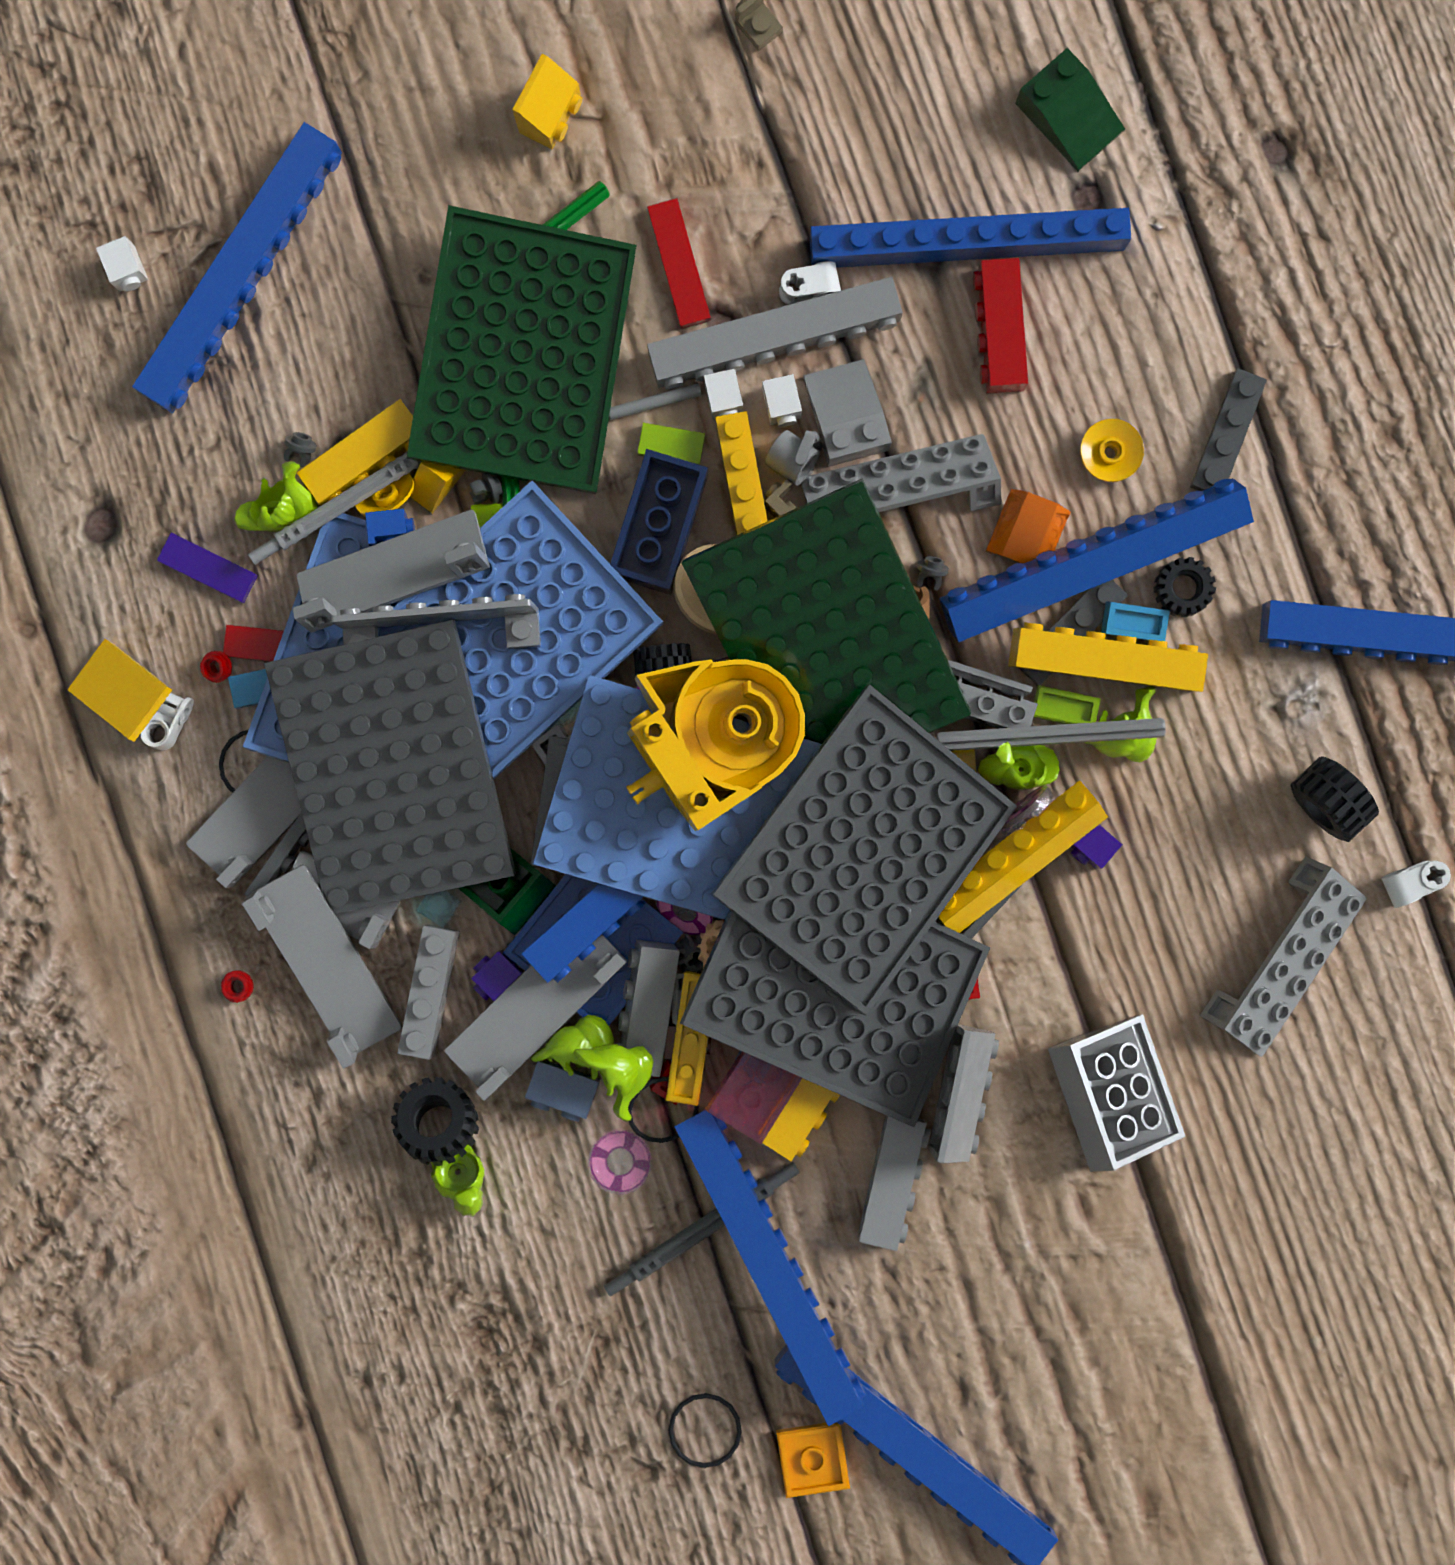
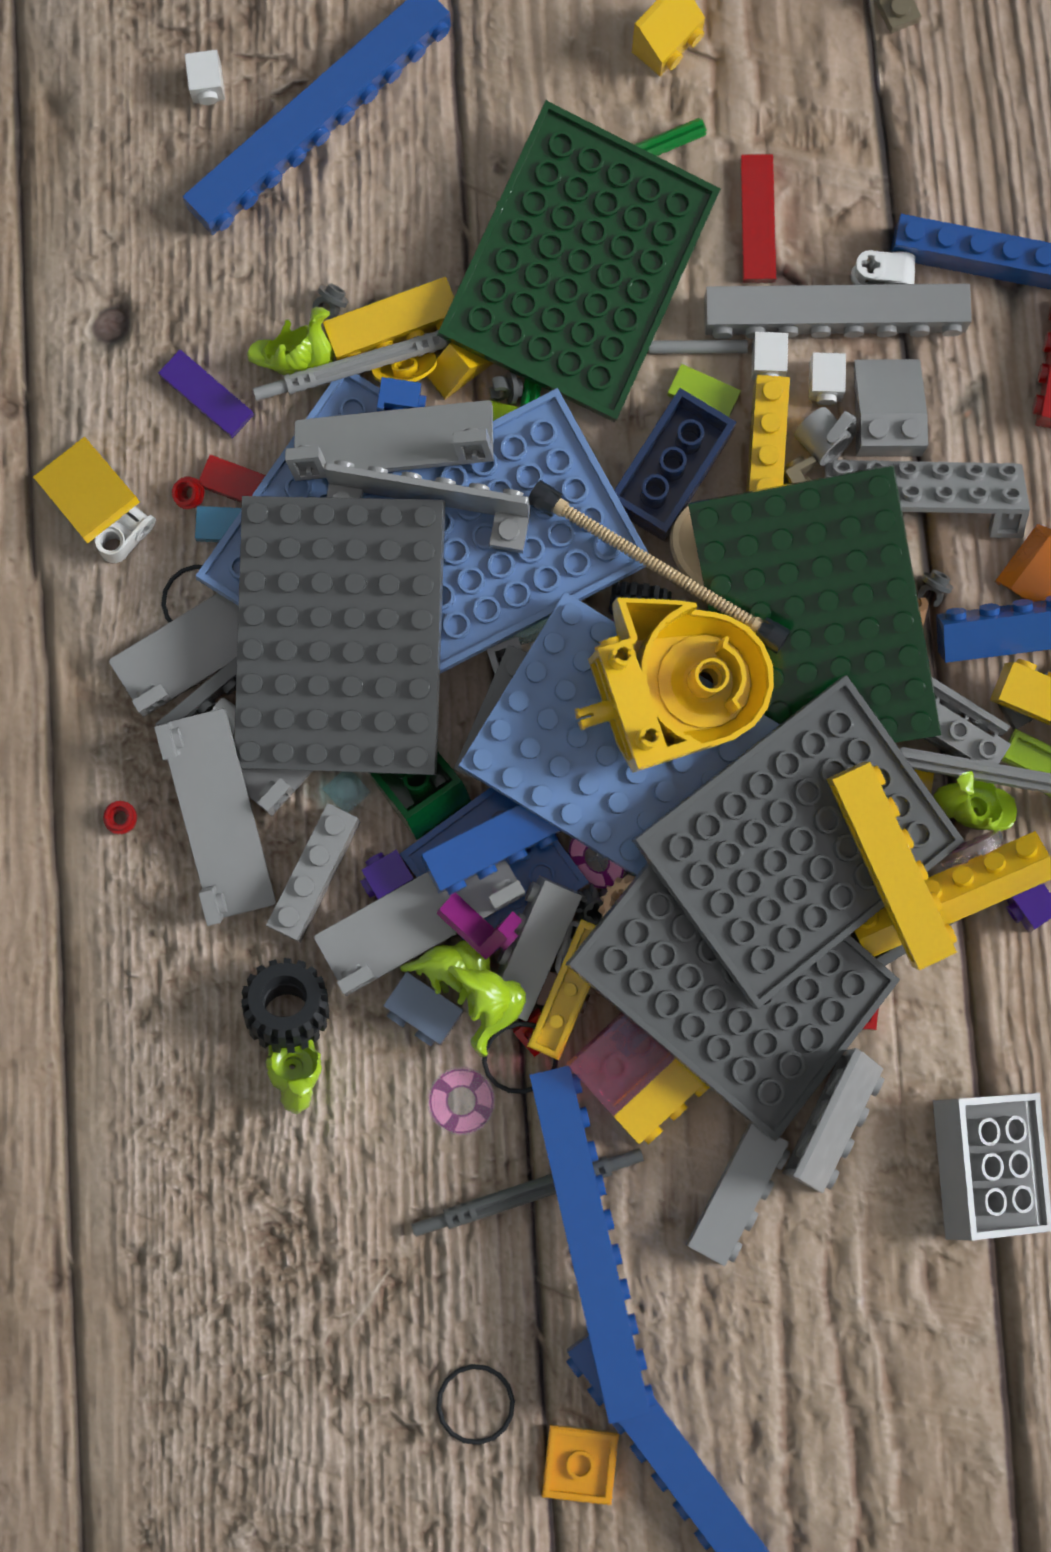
camera: 10 degrees right, 5 degrees down
none -> magenta bracket [437,893,523,960]
none -> tan hose [528,480,791,654]
none -> yellow brick [827,761,957,970]

